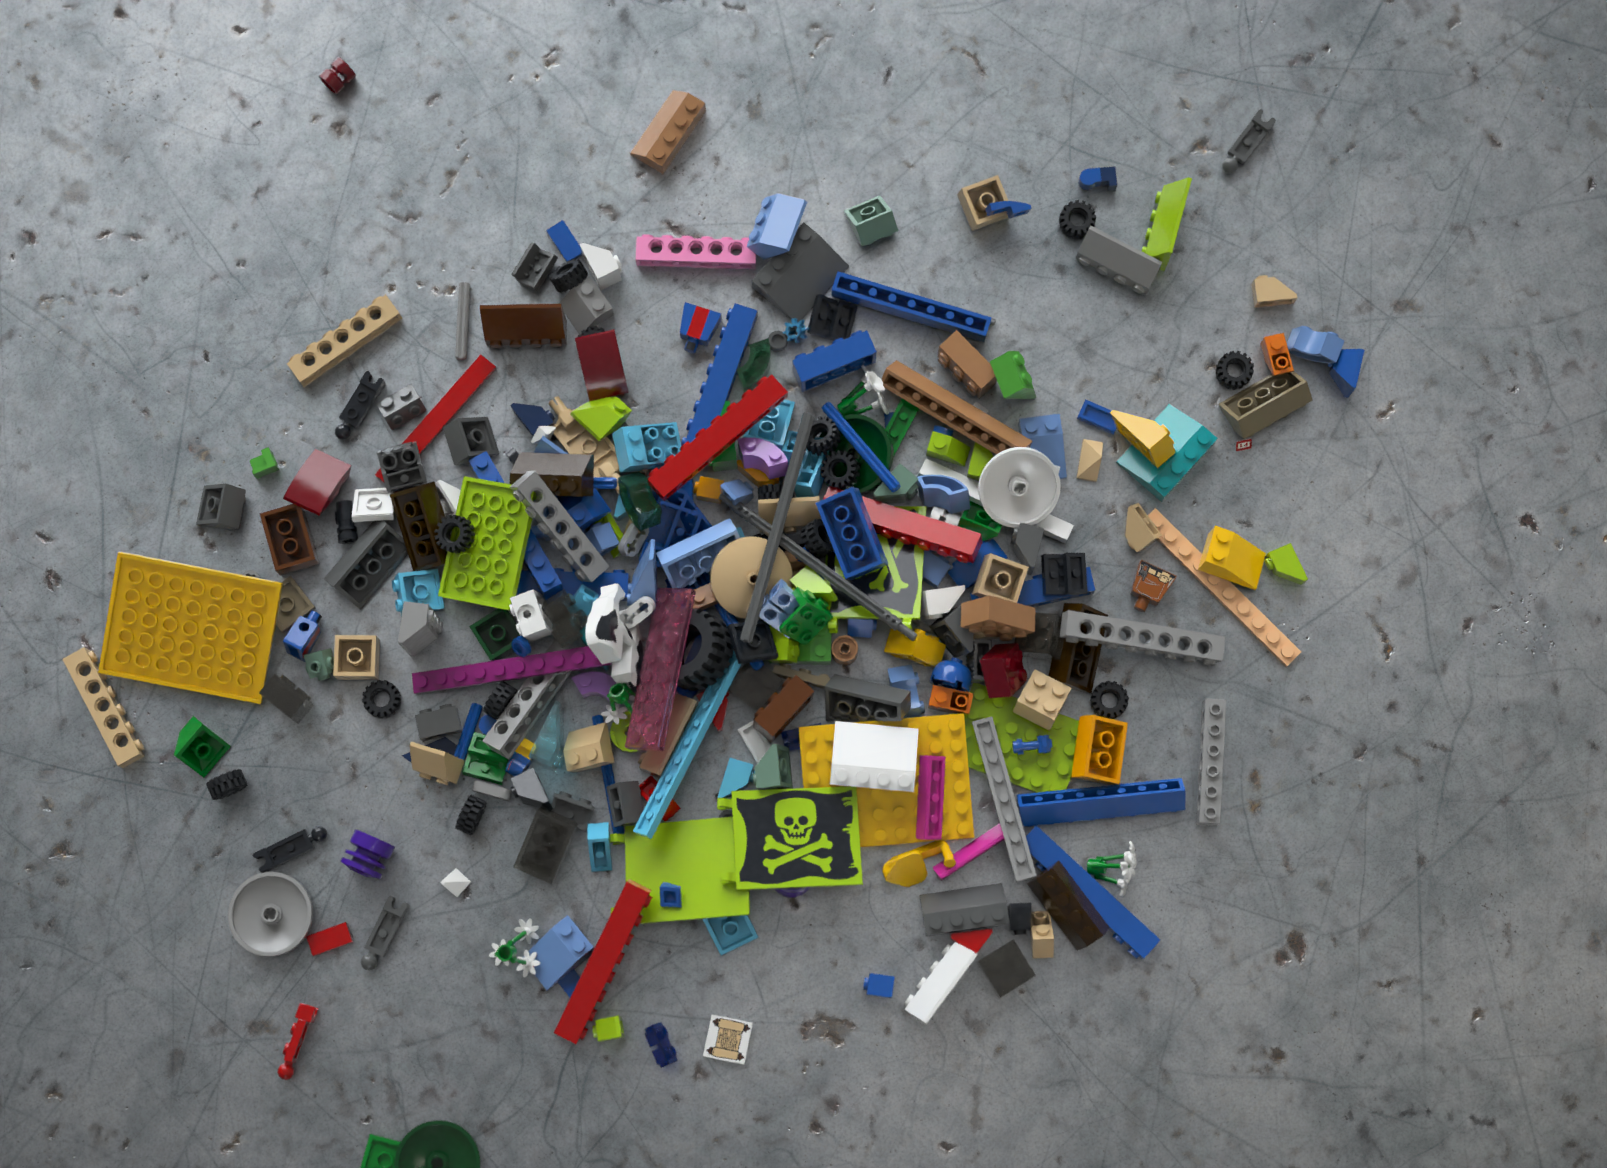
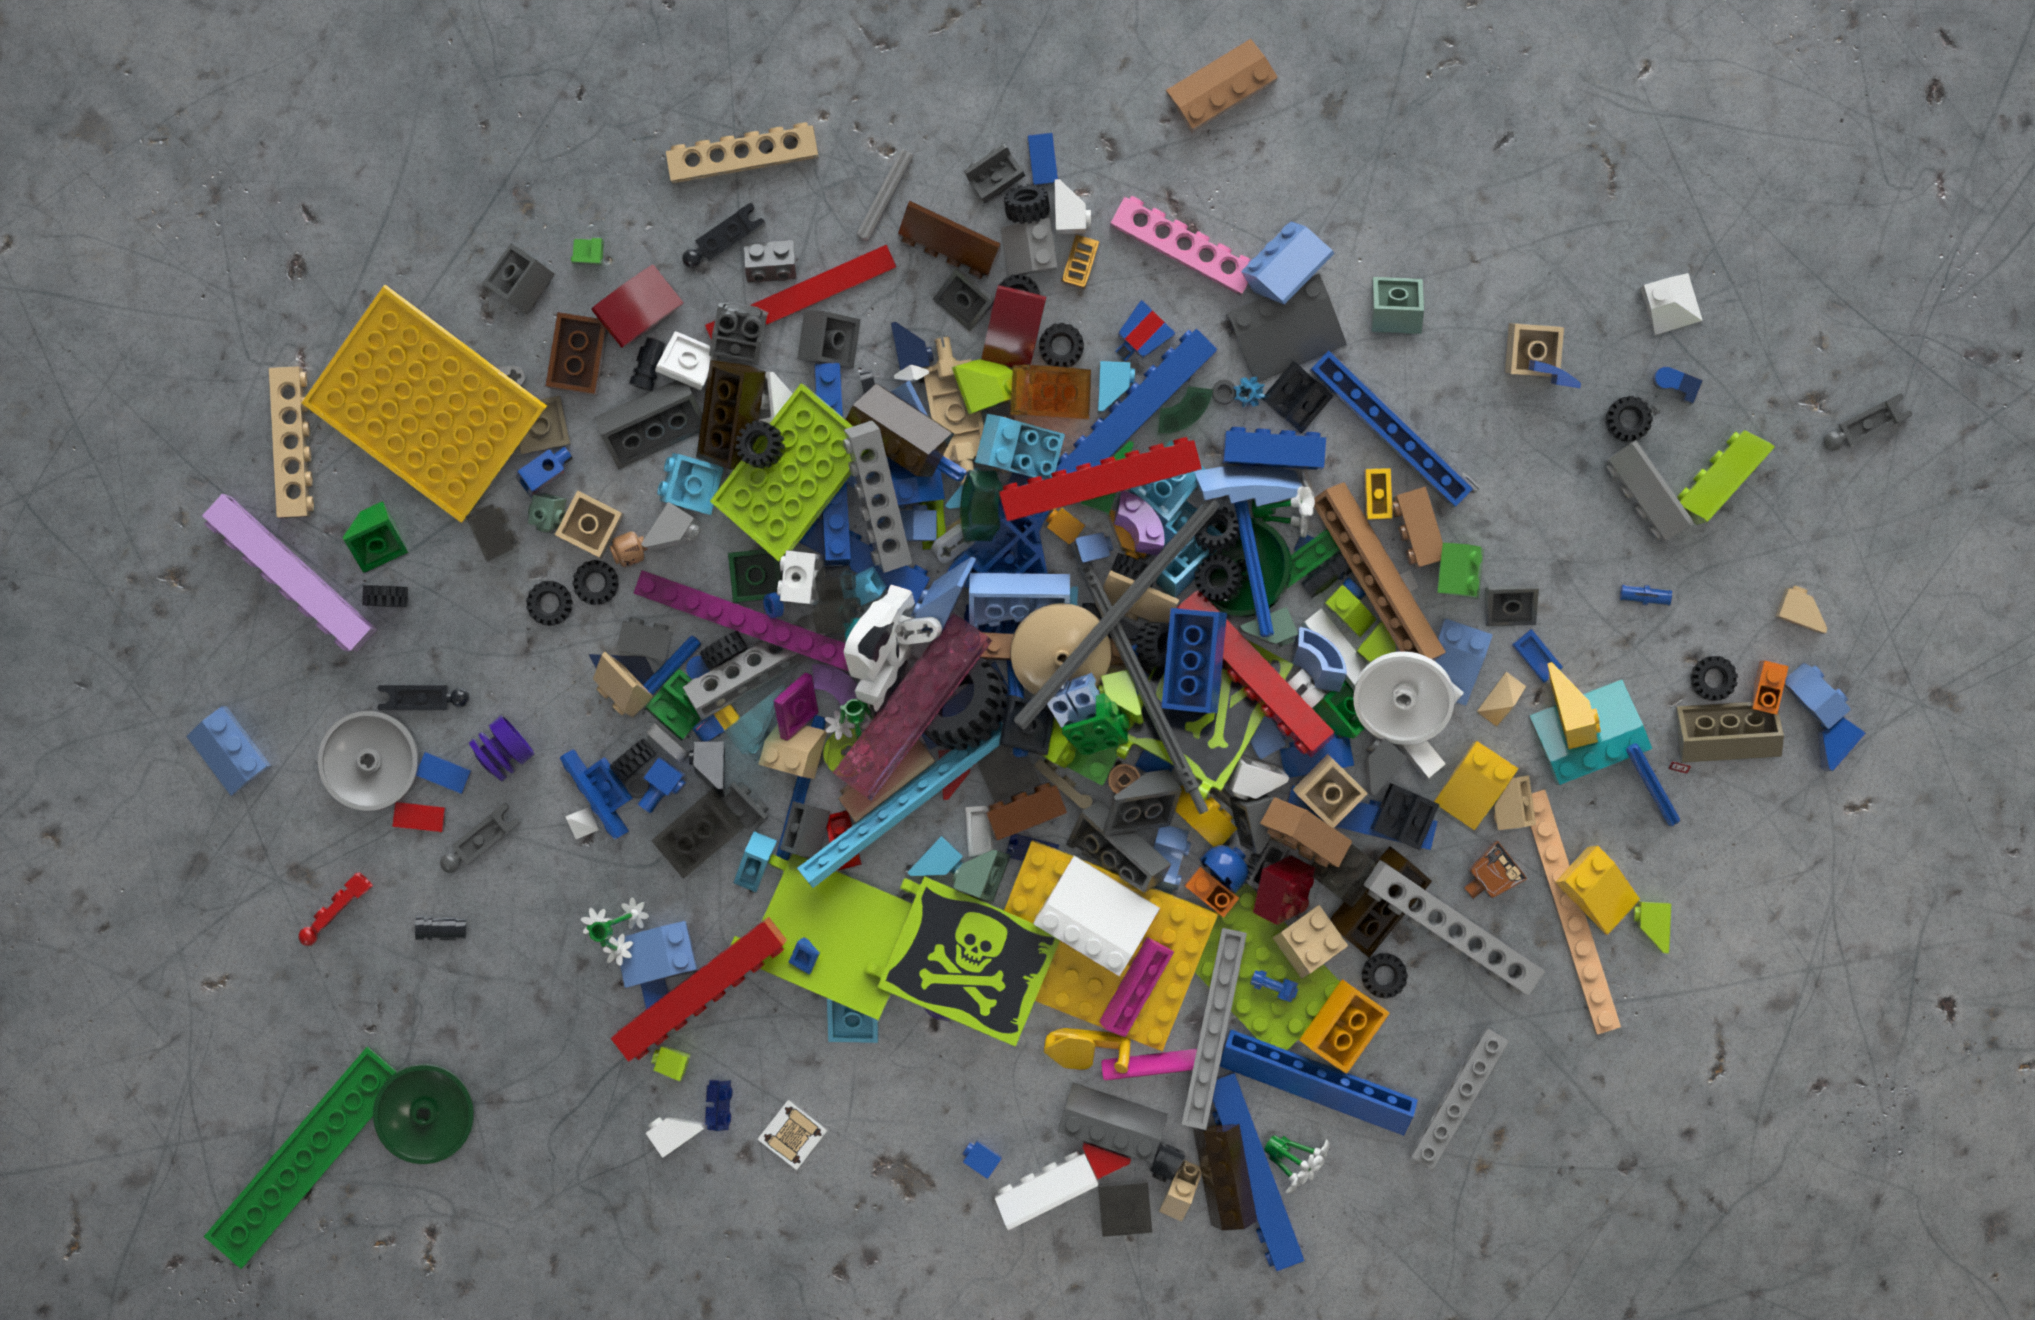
camera: 25 degrees right, 10 degrees up
none -> medium blue slope [186,706,271,796]
none -> lavender brick [202,494,378,652]
none -> black axle [415,916,466,941]
none -> blue tile [416,752,472,794]
none -> black tyre [526,581,573,626]
none -> blue bracket [560,749,633,840]
none -> medium nougat head [609,531,648,568]
none -> dark grey tile [625,773,650,798]
none -> blue brick [638,758,686,813]
none -> white slope [646,1117,705,1158]
none -> magenta tile [773,672,819,741]
none -> dark grey slope [933,267,994,331]
none -> clear orange brick [1011,365,1091,419]
none -> black tyre [1039,323,1084,369]
none -> pearl gold slope [1061,234,1100,289]
none -> medium azure slope [1098,361,1135,413]
none -> dark grey slope [1102,769,1182,836]
none -> light blue slope [1194,465,1302,506]
none -> black axle [1301,551,1353,598]
none -> yellow brick [1364,468,1393,520]
none -> yellow slope [1434,741,1519,830]
none -> dark grey slope [1485,585,1539,626]
none -> blue pin [1620,585,1672,606]
none -> blue axle [1626,743,1680,827]
none -> white slope [1640,273,1703,335]

